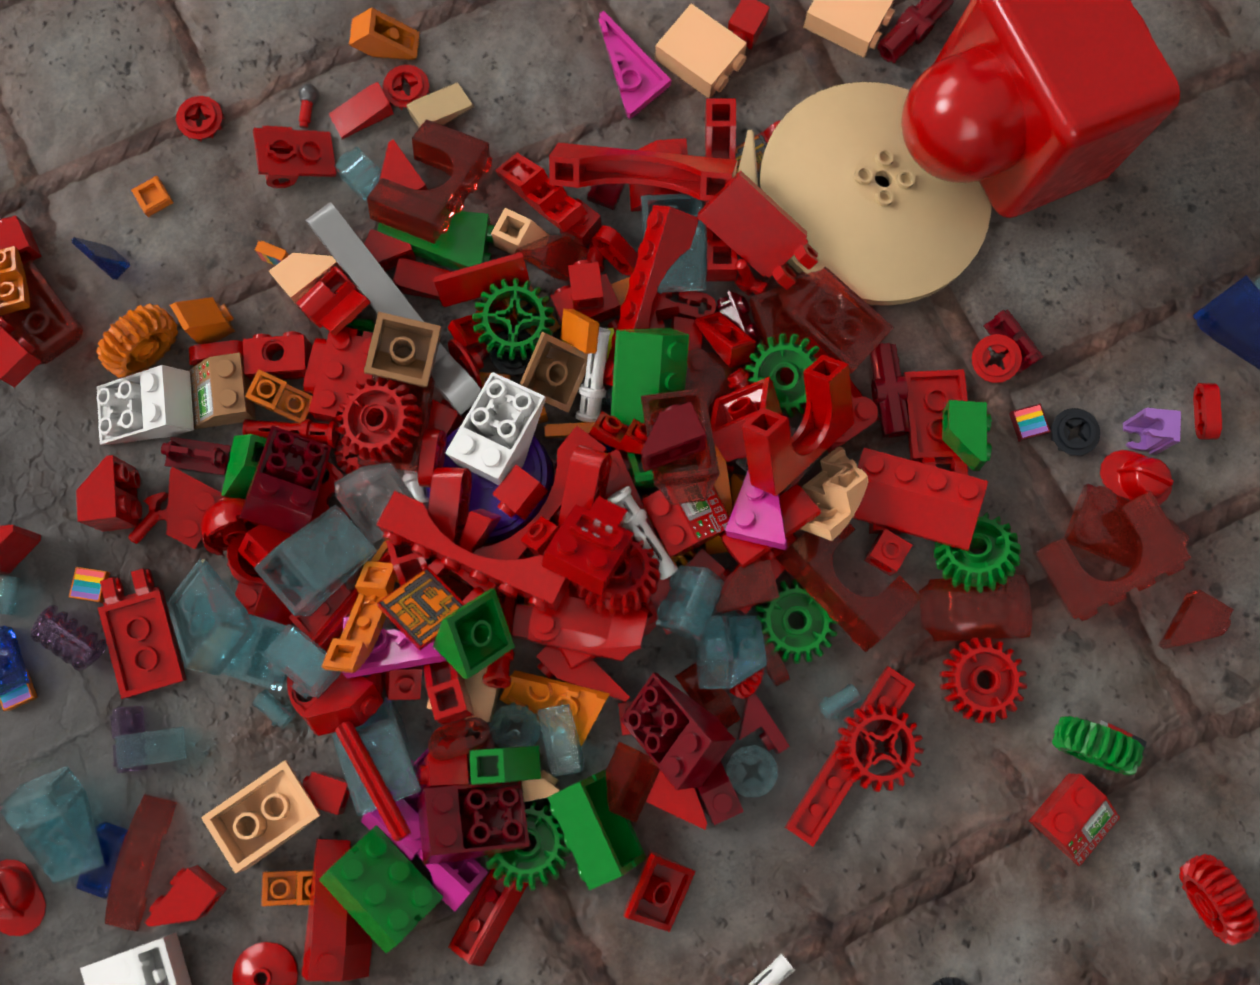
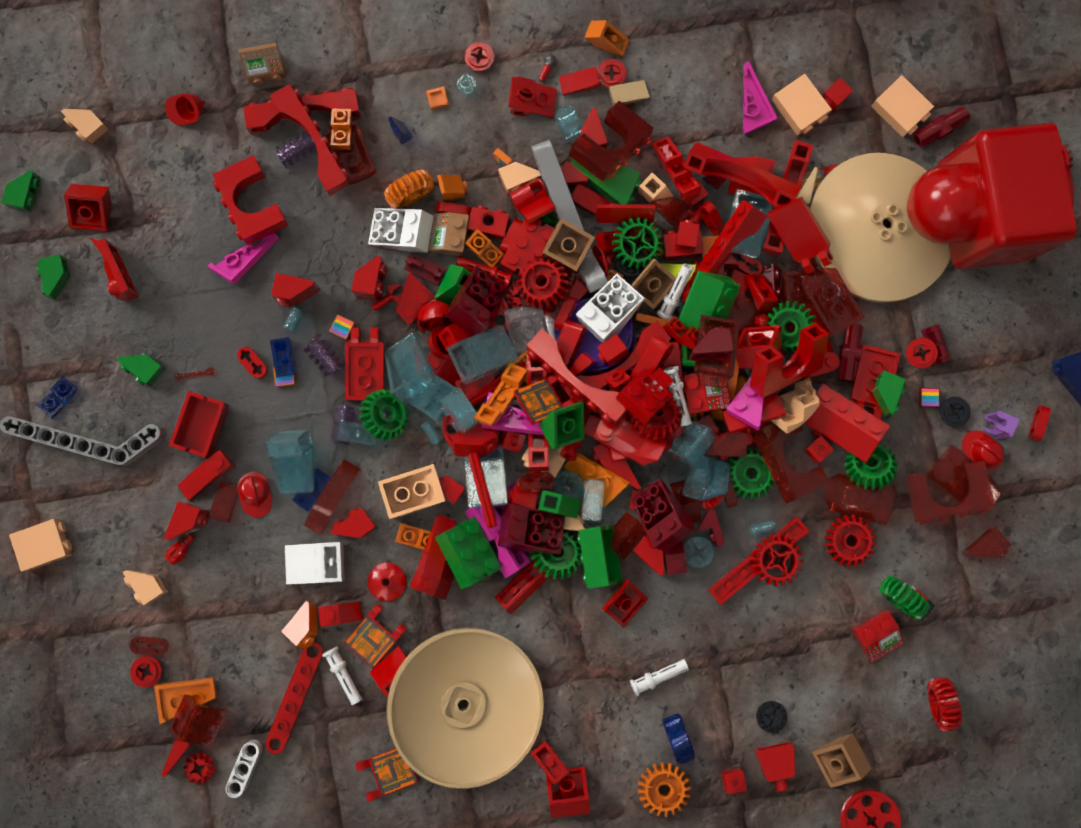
camera: 15 degrees right, 5 degrees up
orange tile [560,309,600,354] -> none
red bar [735,259,768,300] -> none
none -> green gear [359,389,410,441]
none -> clear light blue plate [457,75,476,94]

